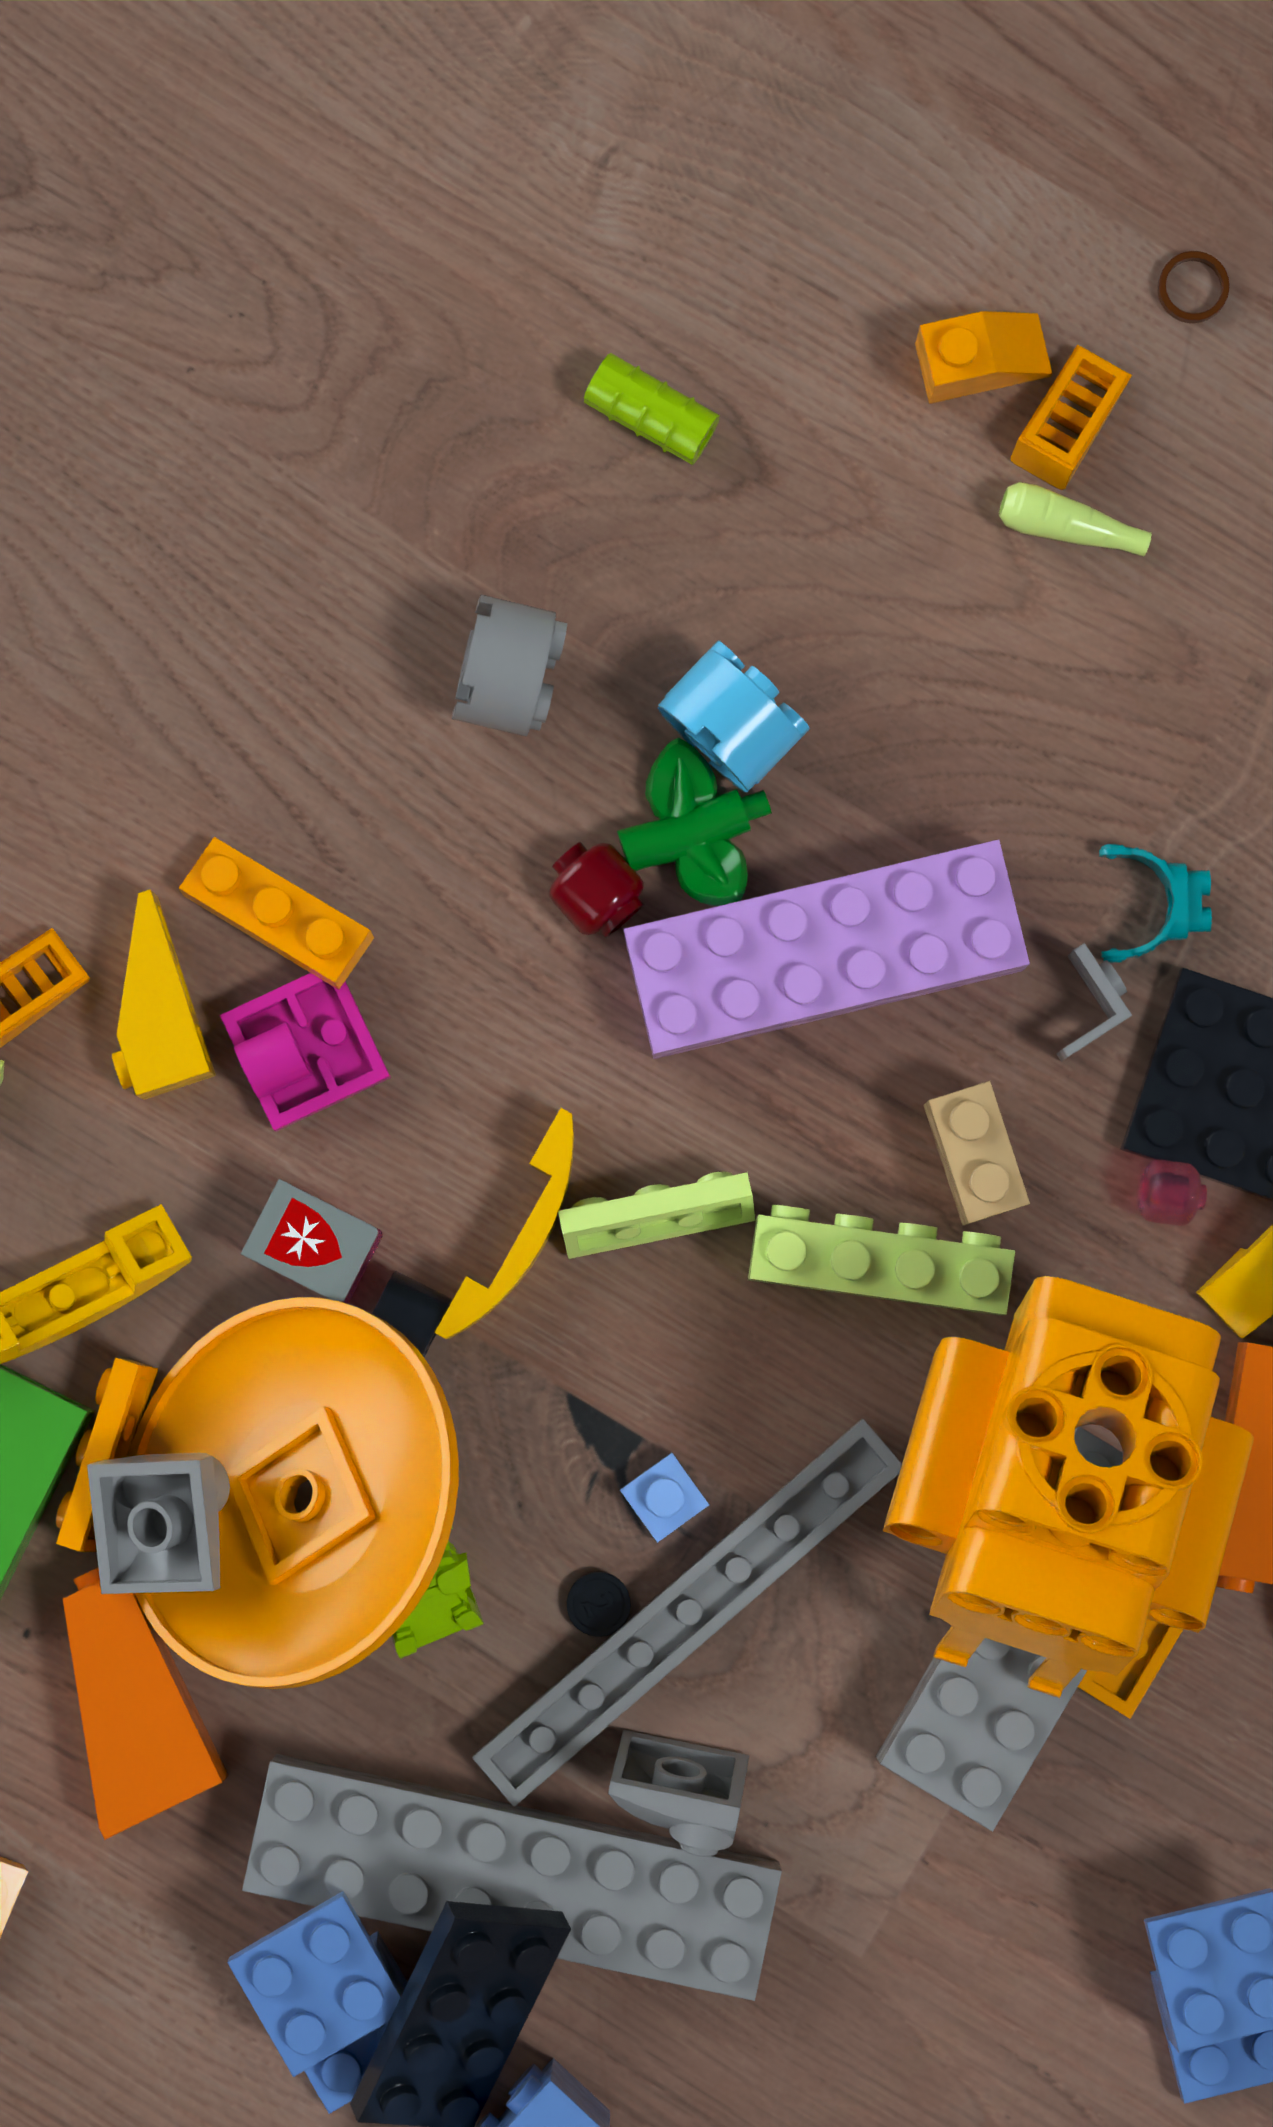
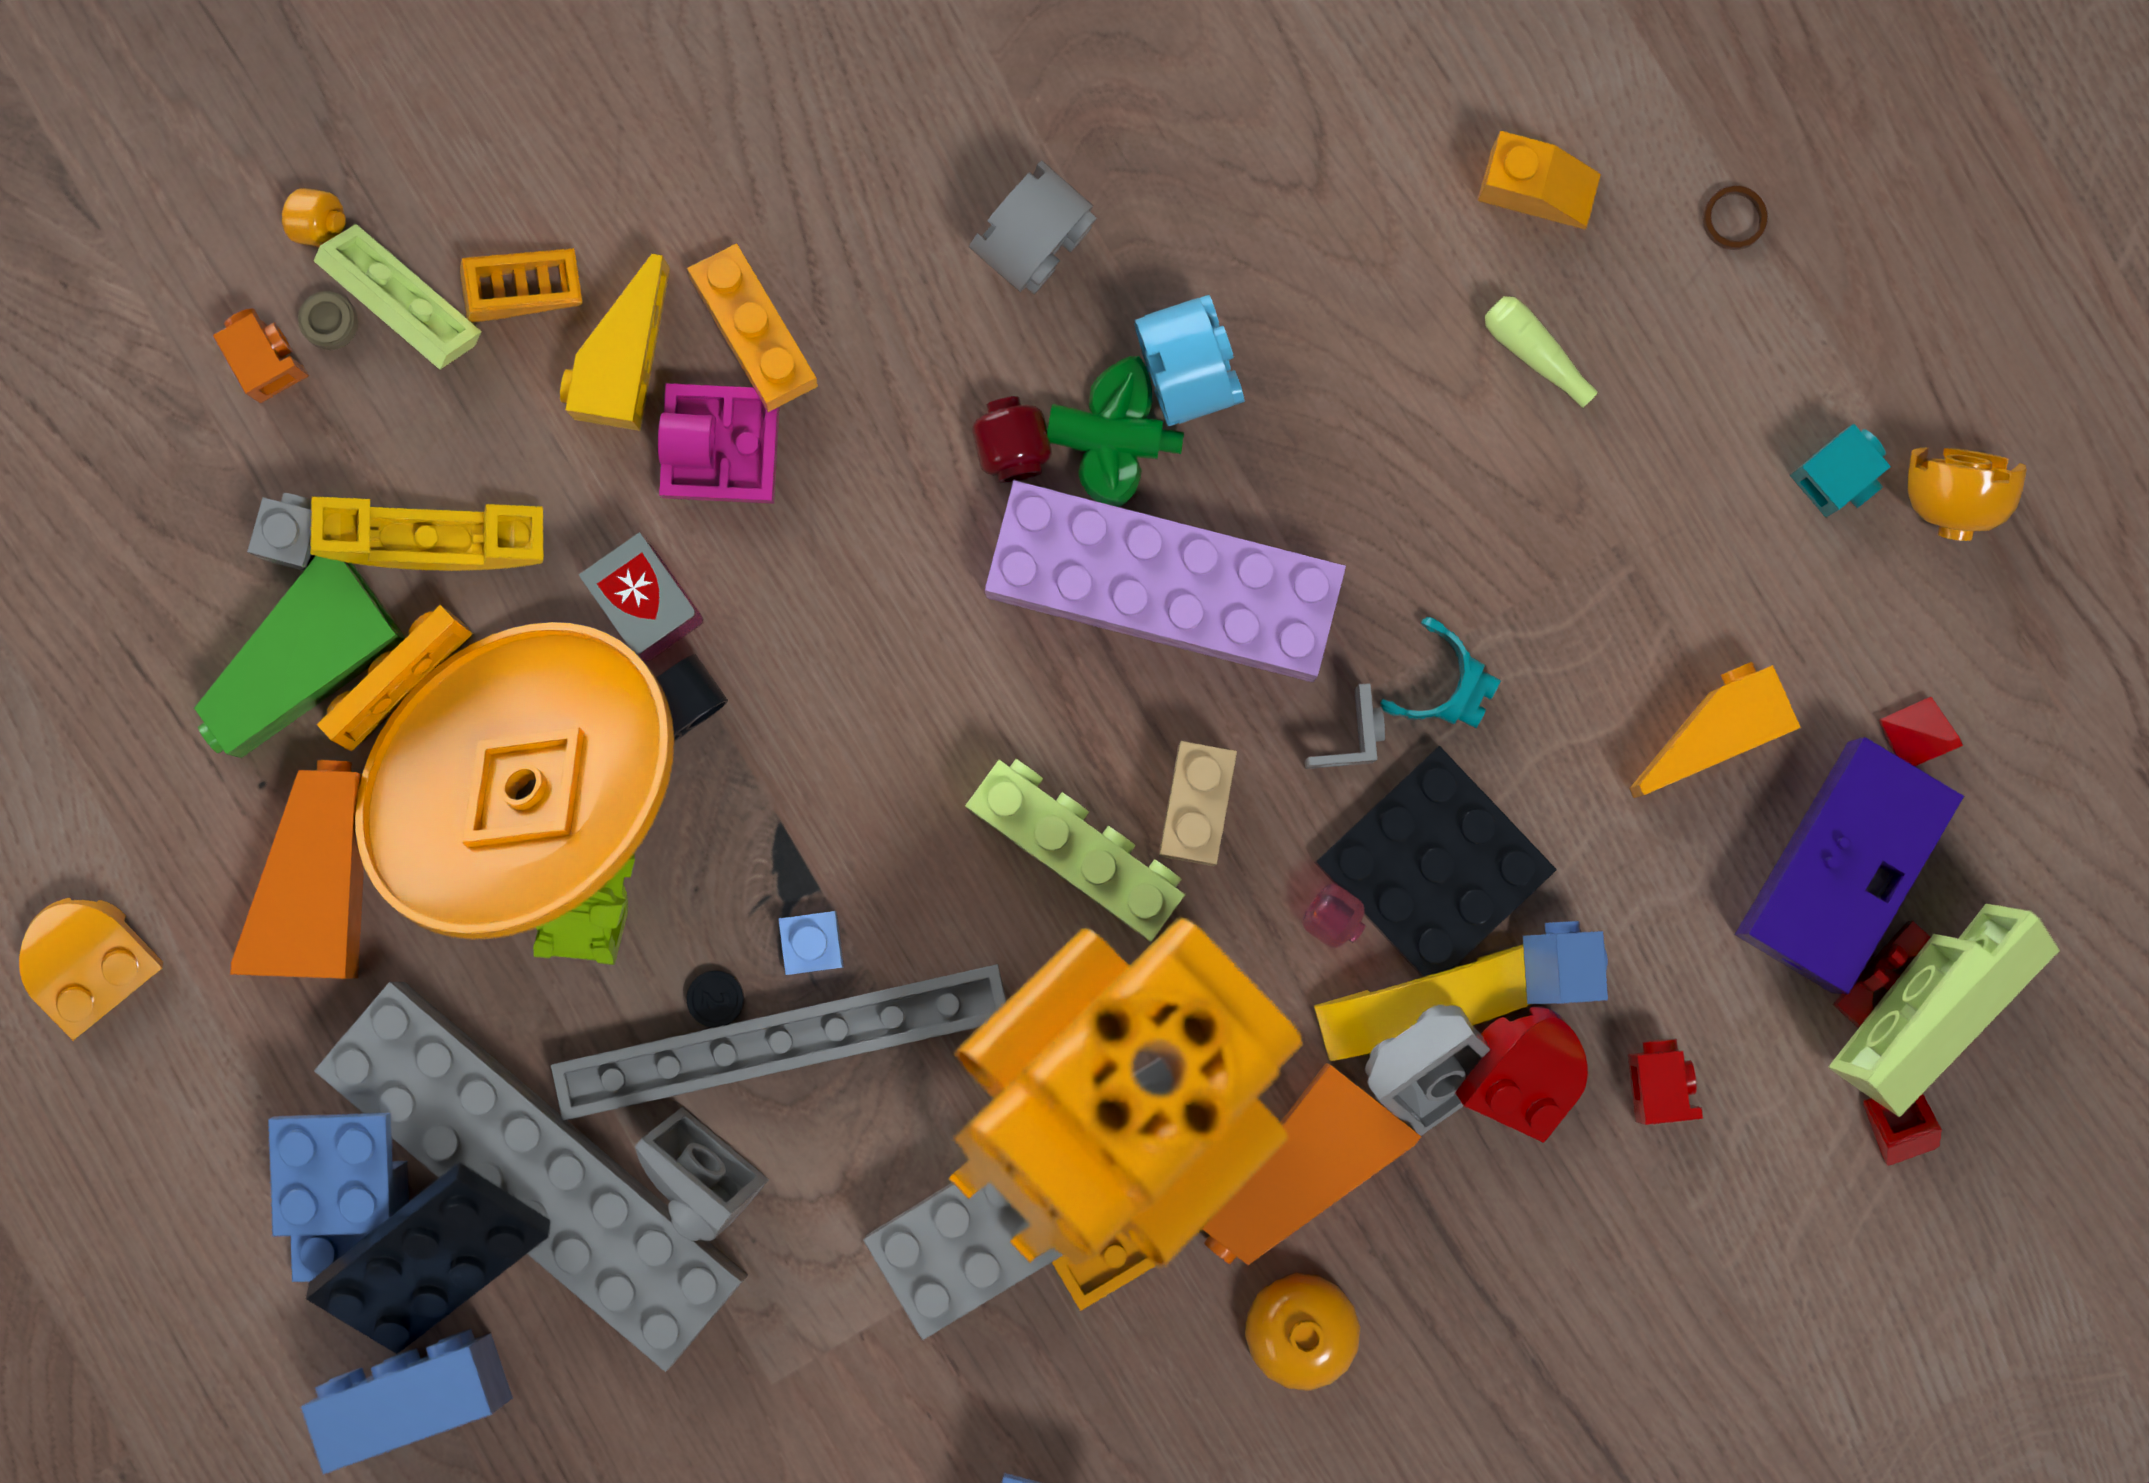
camera: 30 degrees right, 0 degrees up
light grey slope [87,1452,230,1594] -> none
yellow slope [434,1108,574,1339] -> none
yellowish green plate [558,1172,756,1259] -> none
lime axle [584,353,720,465] -> none
light orange slope [1011,344,1132,490] -> none

